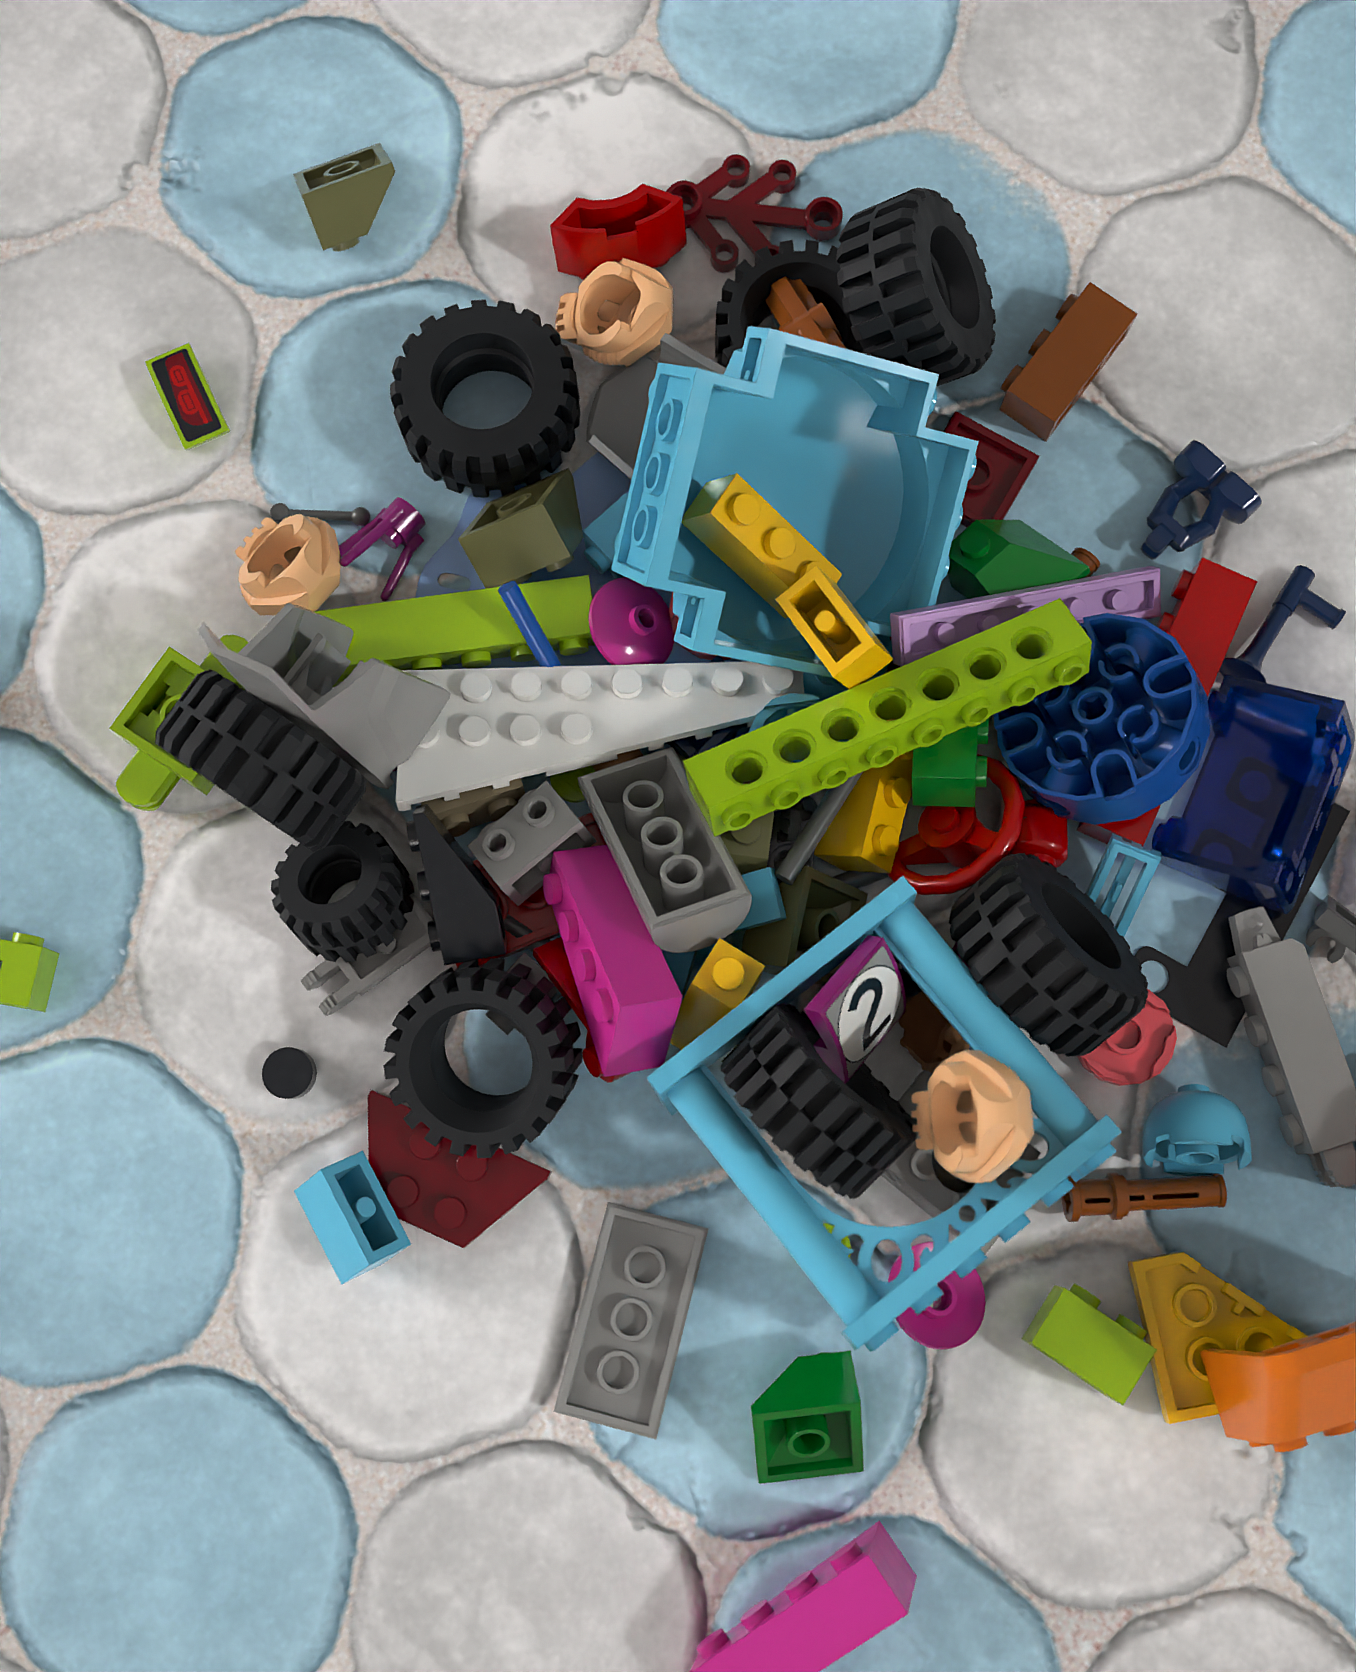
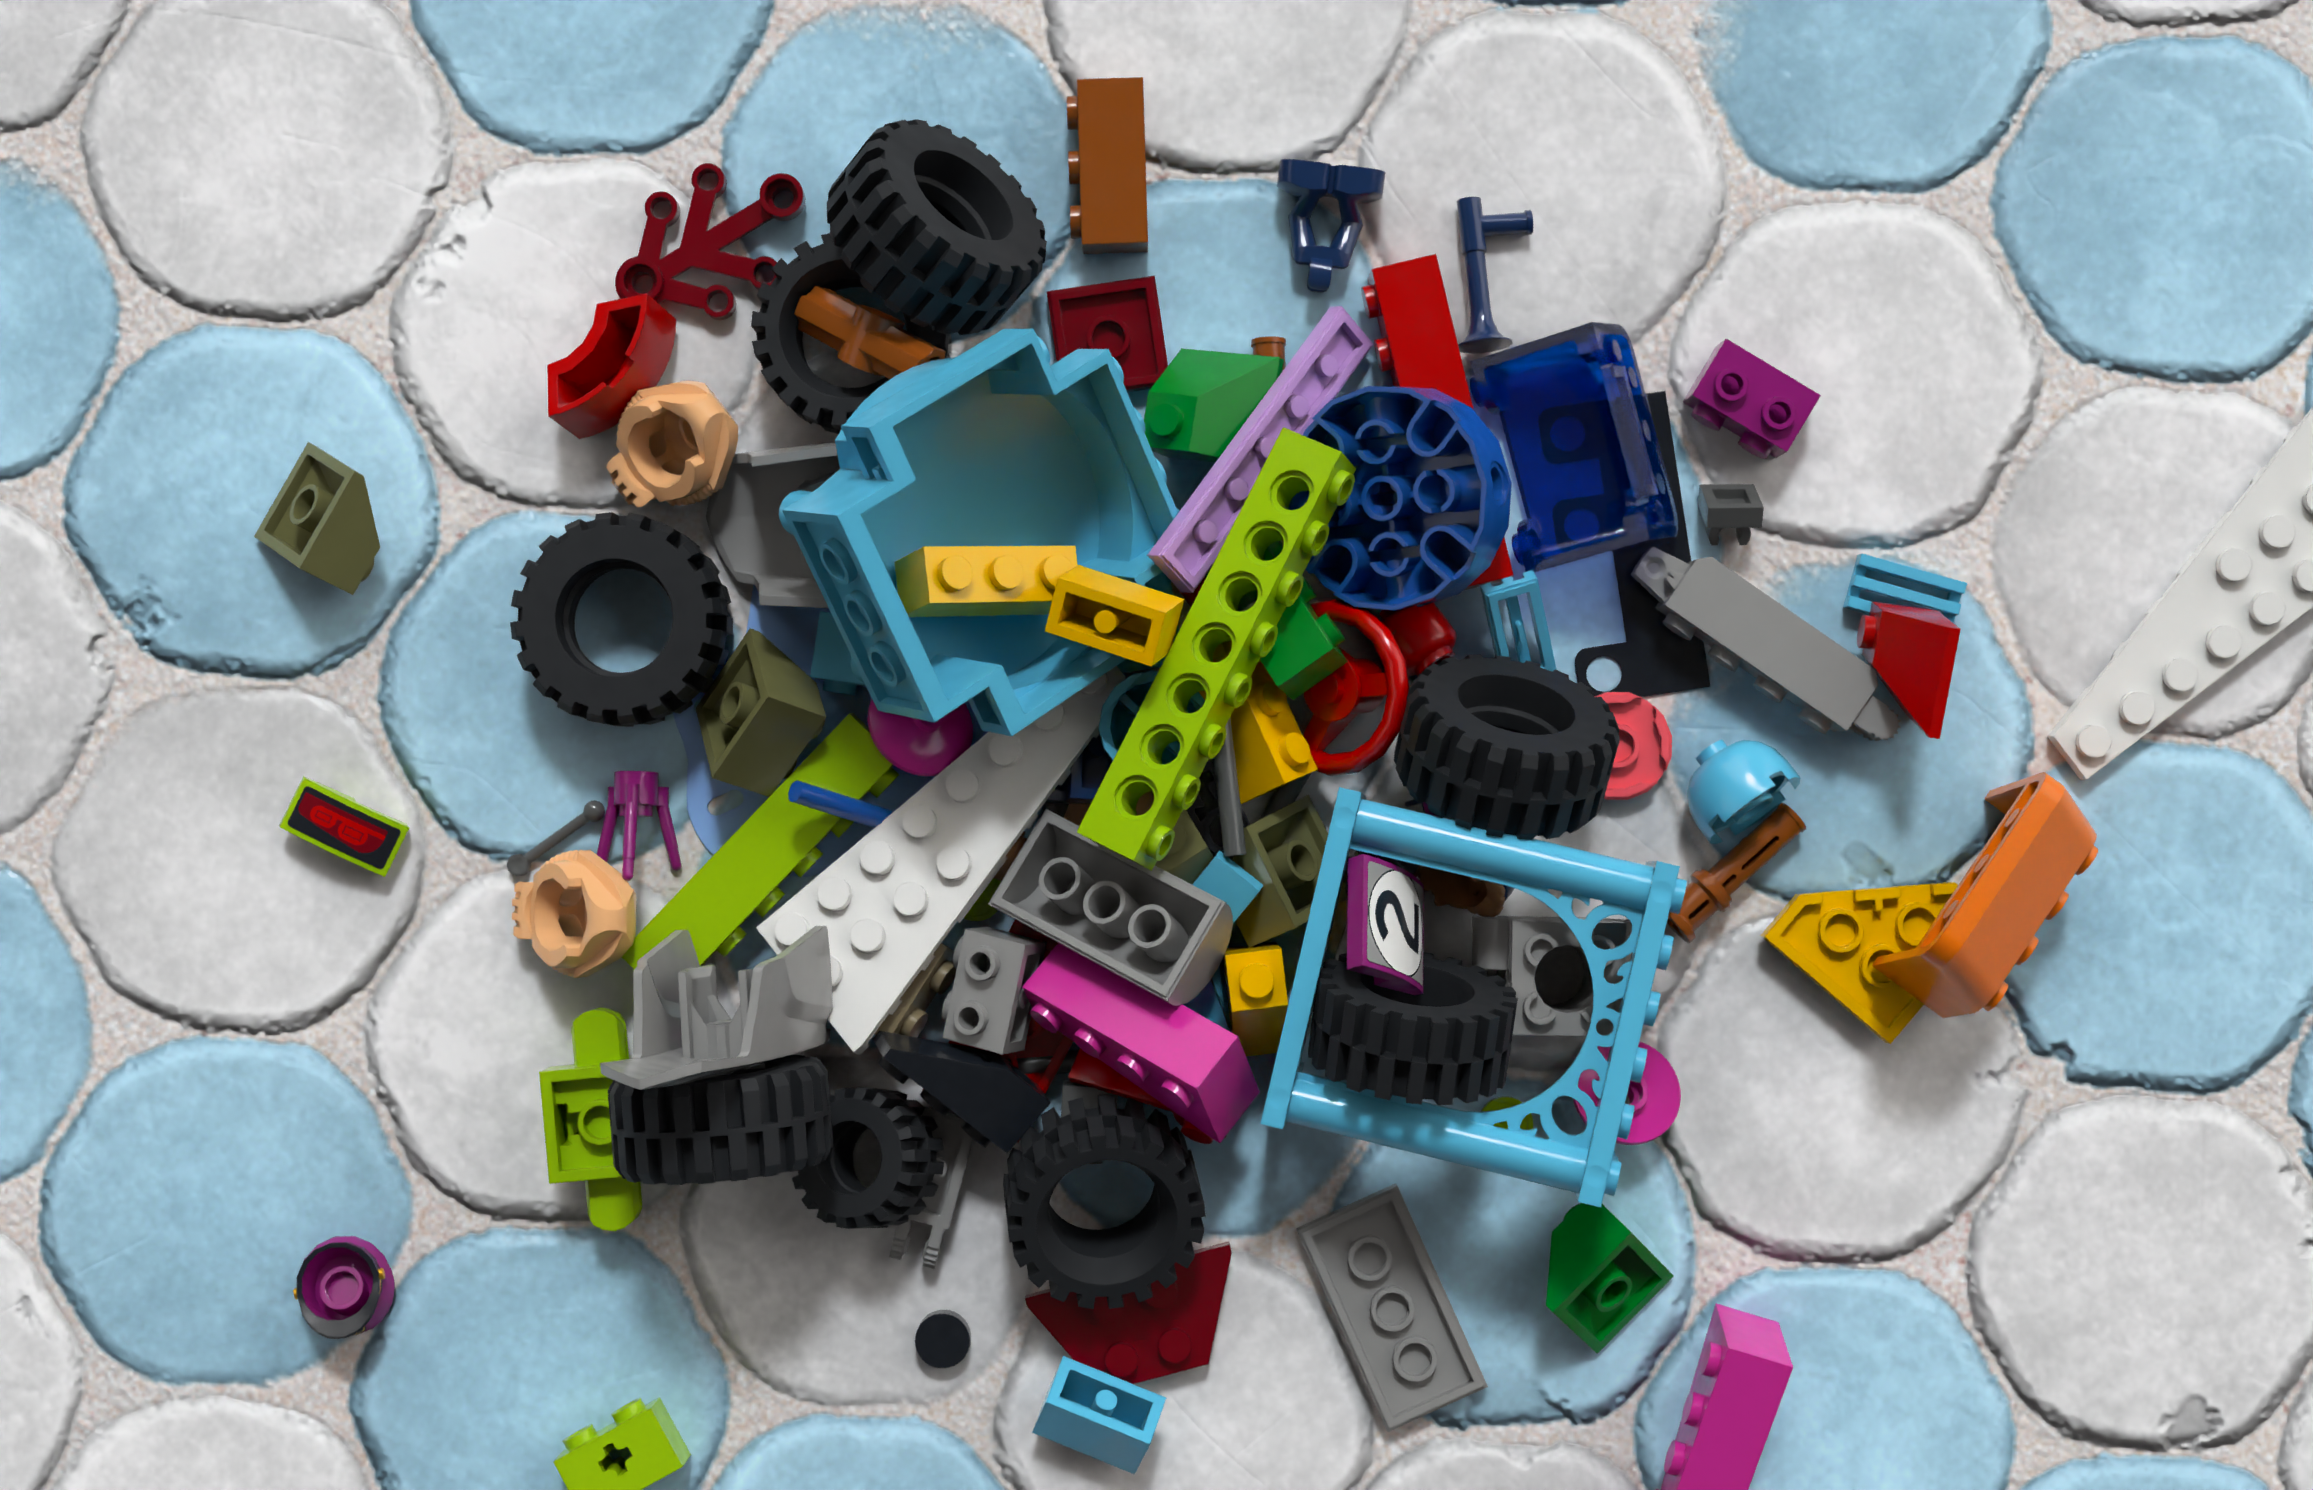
camera: 50 degrees left, 10 degrees up
light nougat helmet [911,1050,1034,1184] -> none
lime brick [1021,1283,1157,1405] -> none

